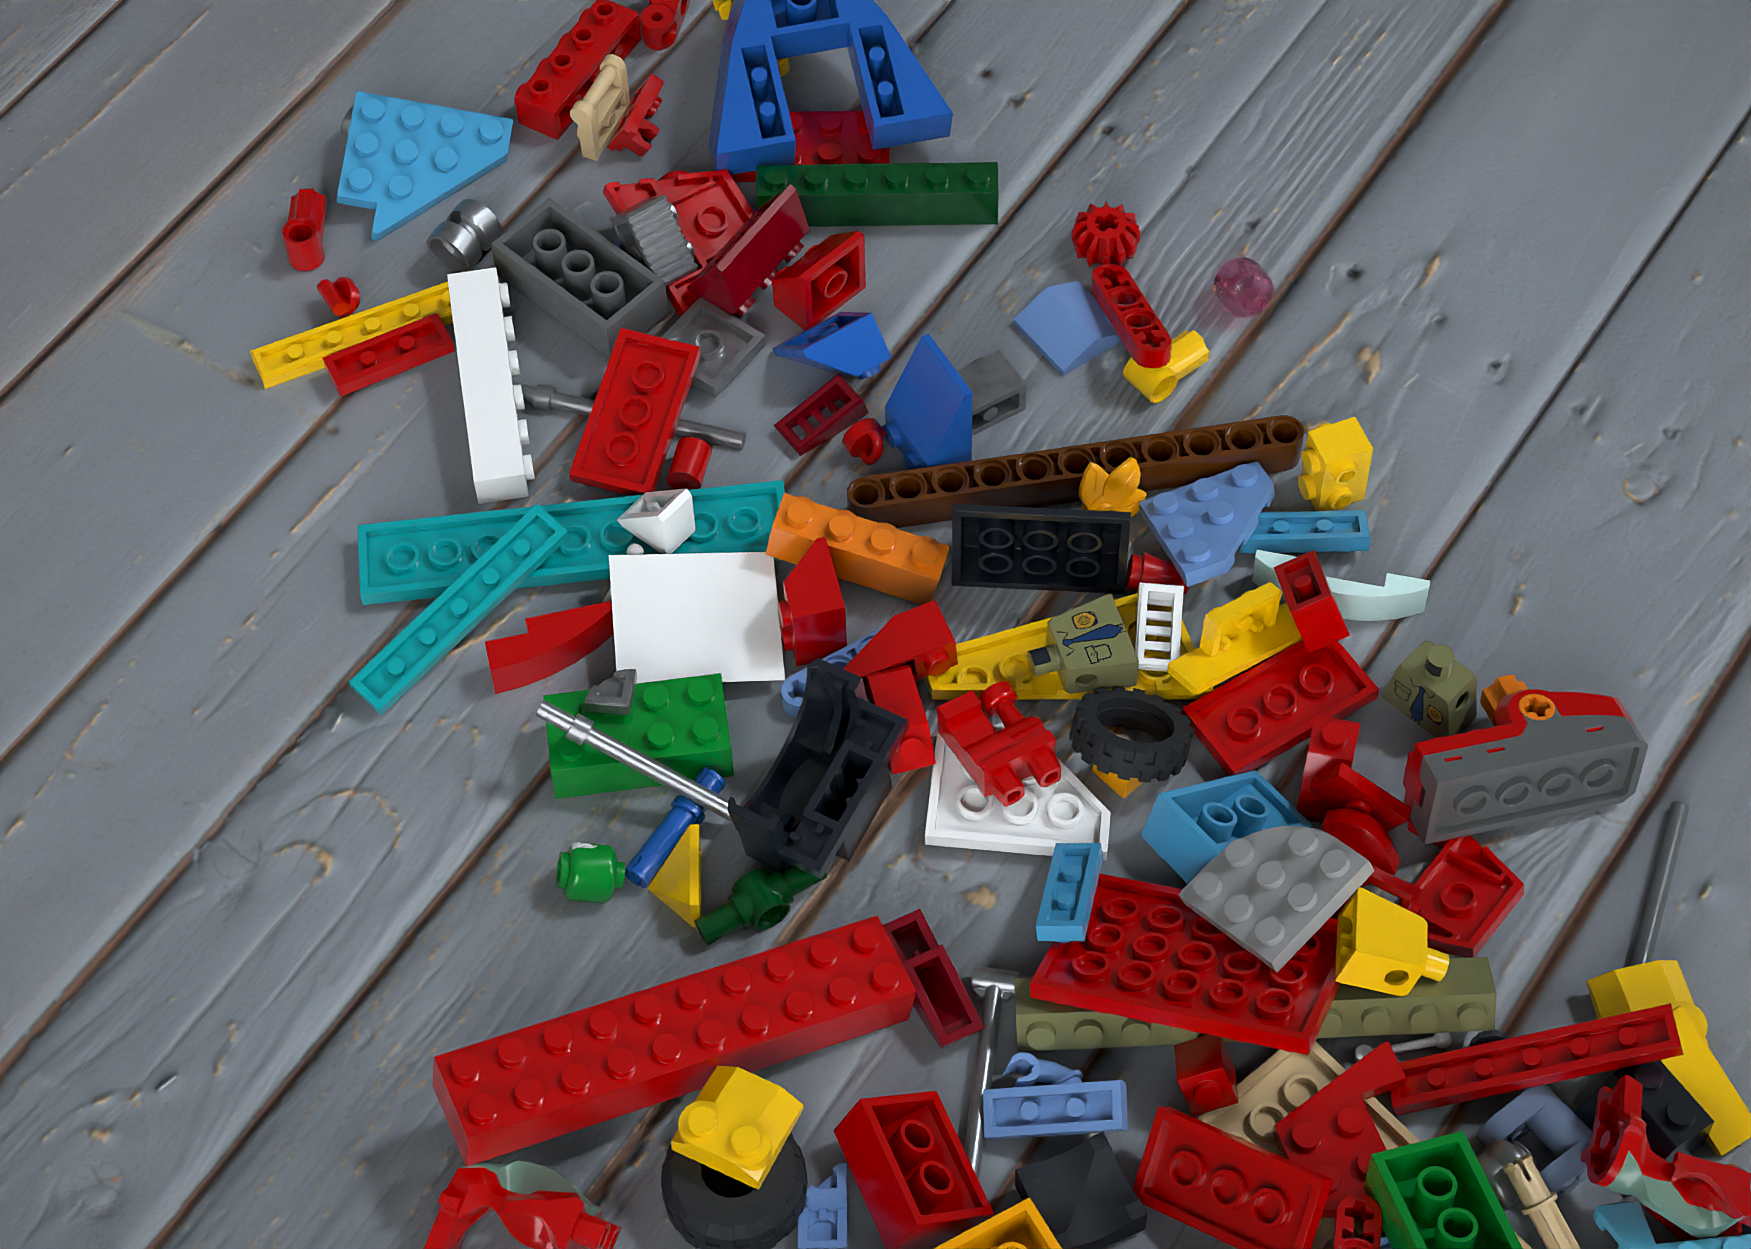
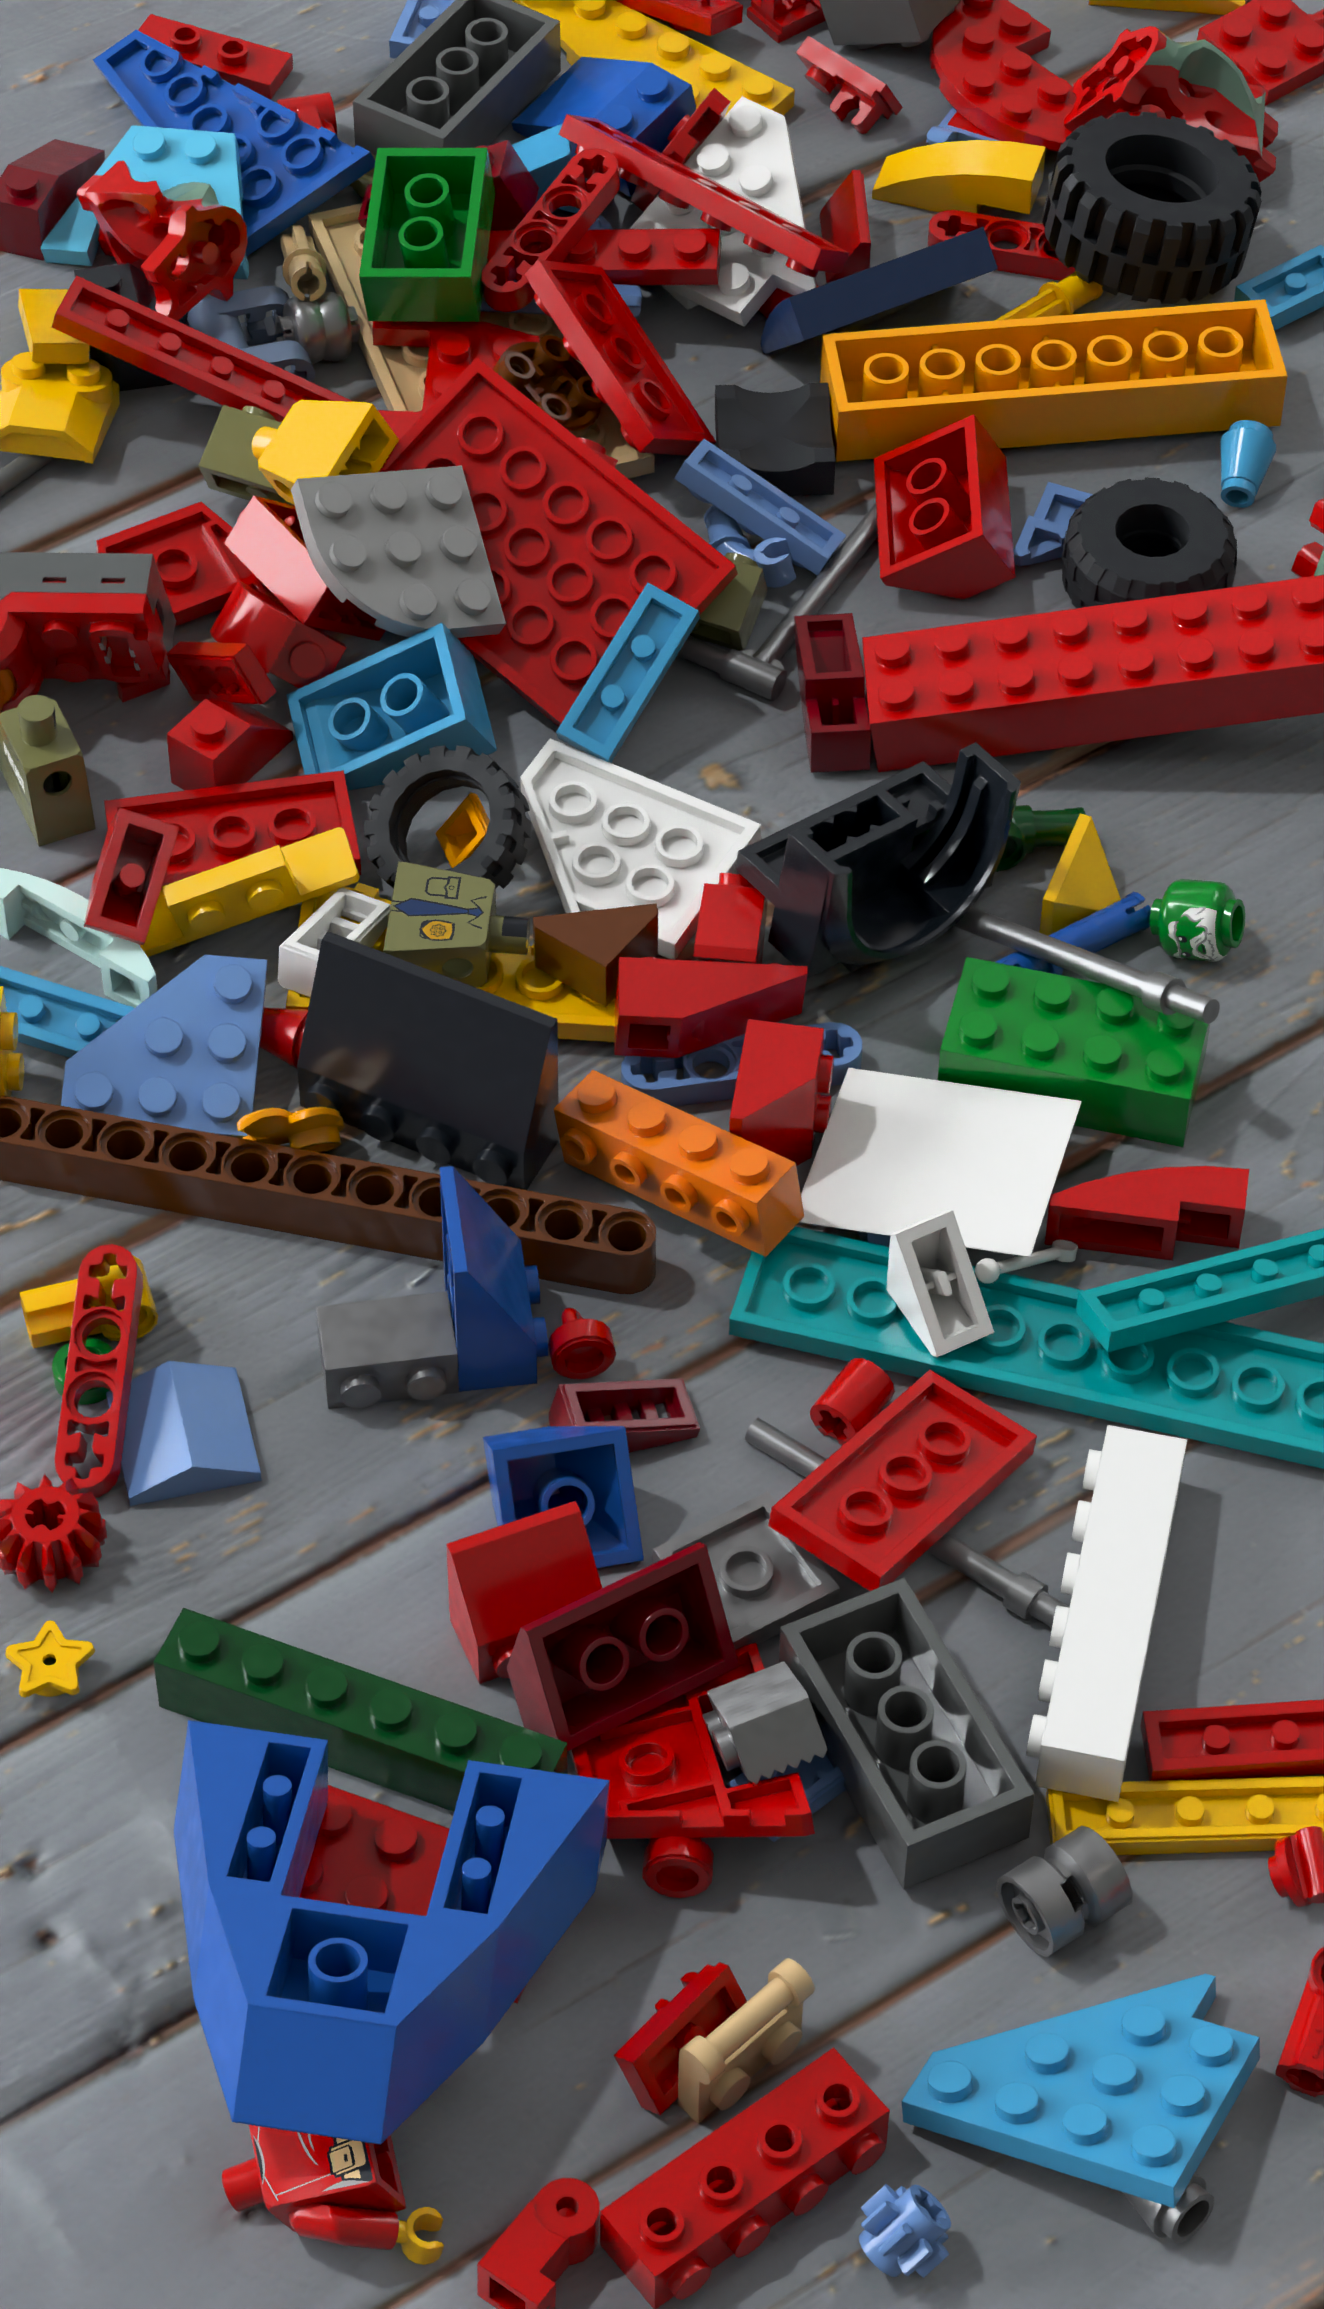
camera: 160 degrees left, 5 degrees down
flat silver tile [585,669,637,715] -> none
yellow slope [671,1066,804,1190] -> none
red hips [937,681,1061,807] -> none
none -> yellow plate [5,1620,95,1698]
none -> reddish brown tile [493,335,603,438]
none -> reddish brown slope [533,903,659,1007]
none -> medium blue gear [859,2184,951,2278]

